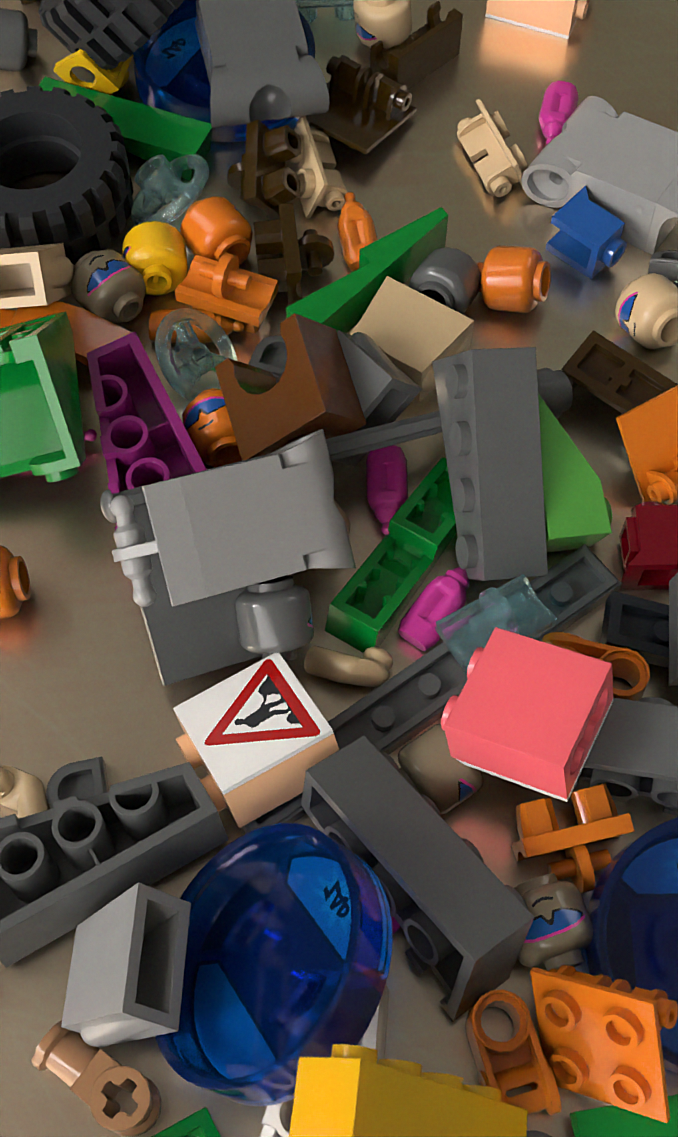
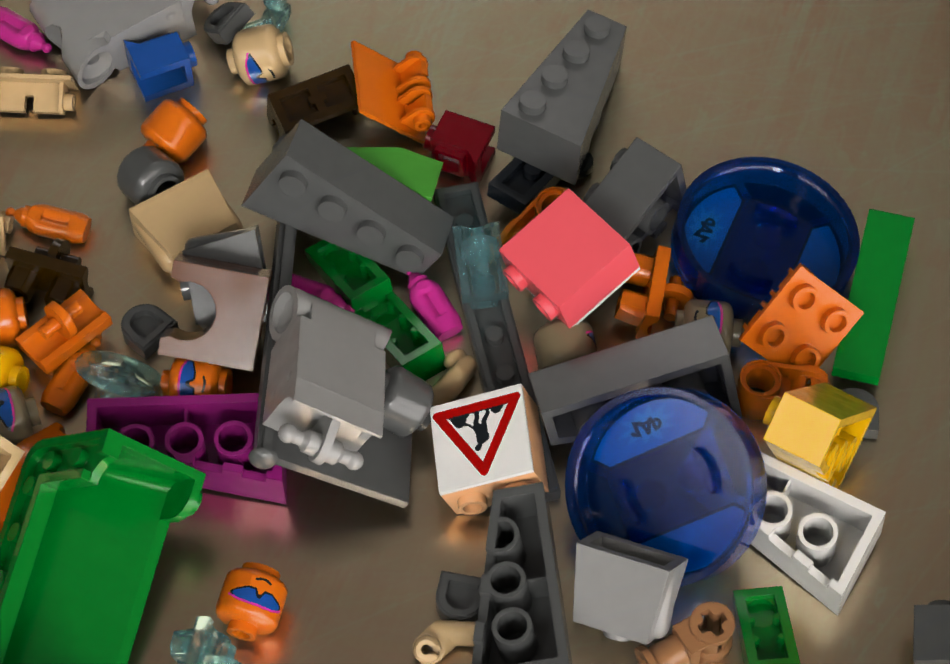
camera: 65 degrees left, 5 degrees down
green slope [286,207,448,333] -> none

